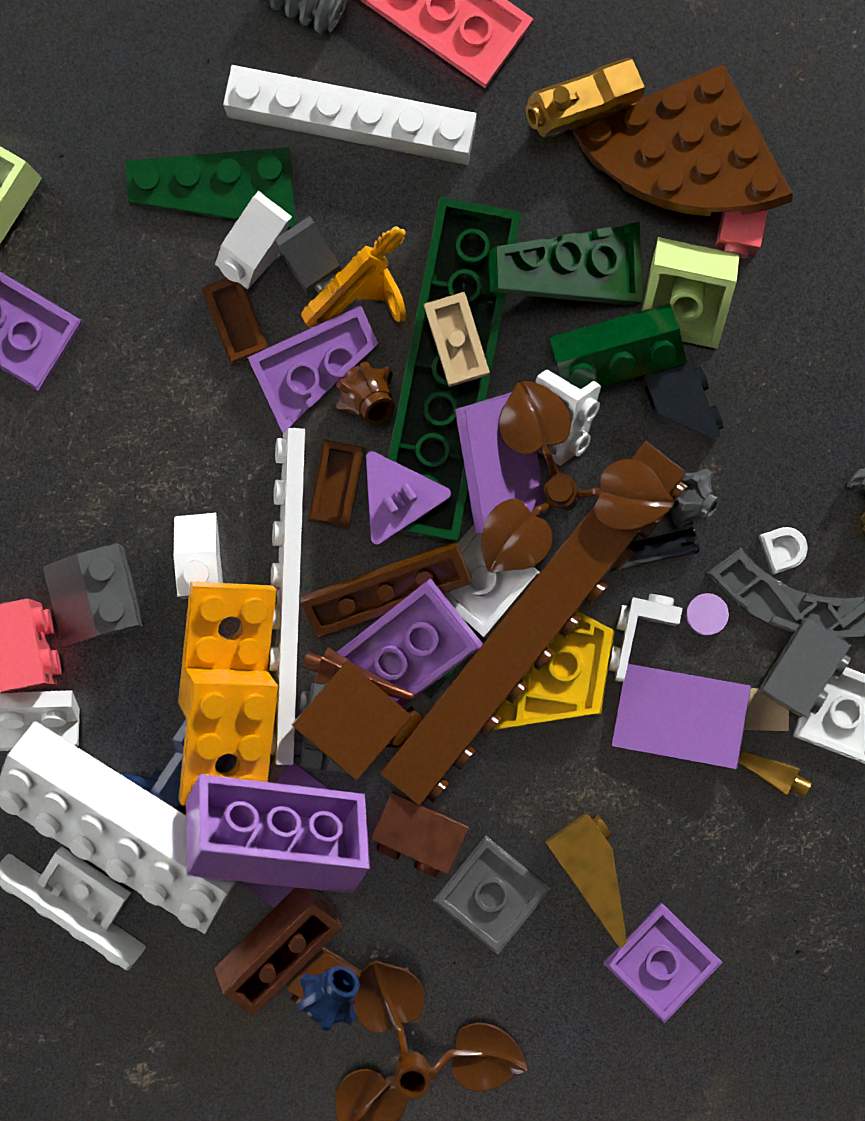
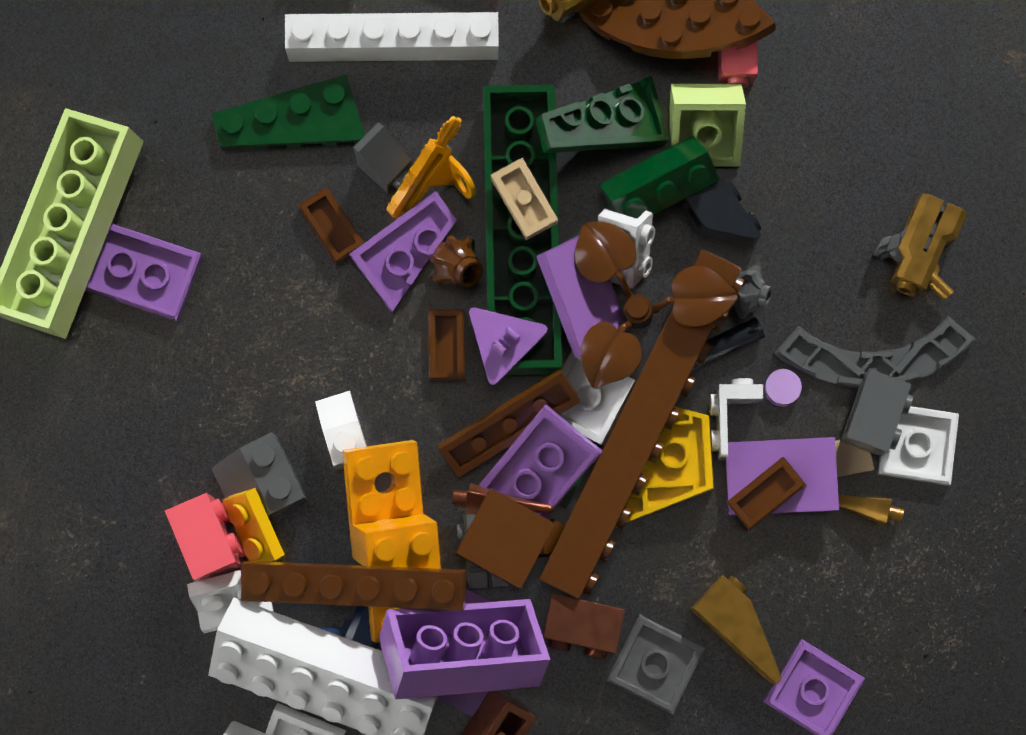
camera: 20 degrees left, 5 degrees down
white slope [215,191,292,289] -> none
white plate [268,428,305,765] -> none
white tile [758,527,808,575] -> none
none -> yellow plate [222,488,285,562]
none -> reddish brown plate [241,561,466,611]
none -> reddish brown tile [726,457,807,531]

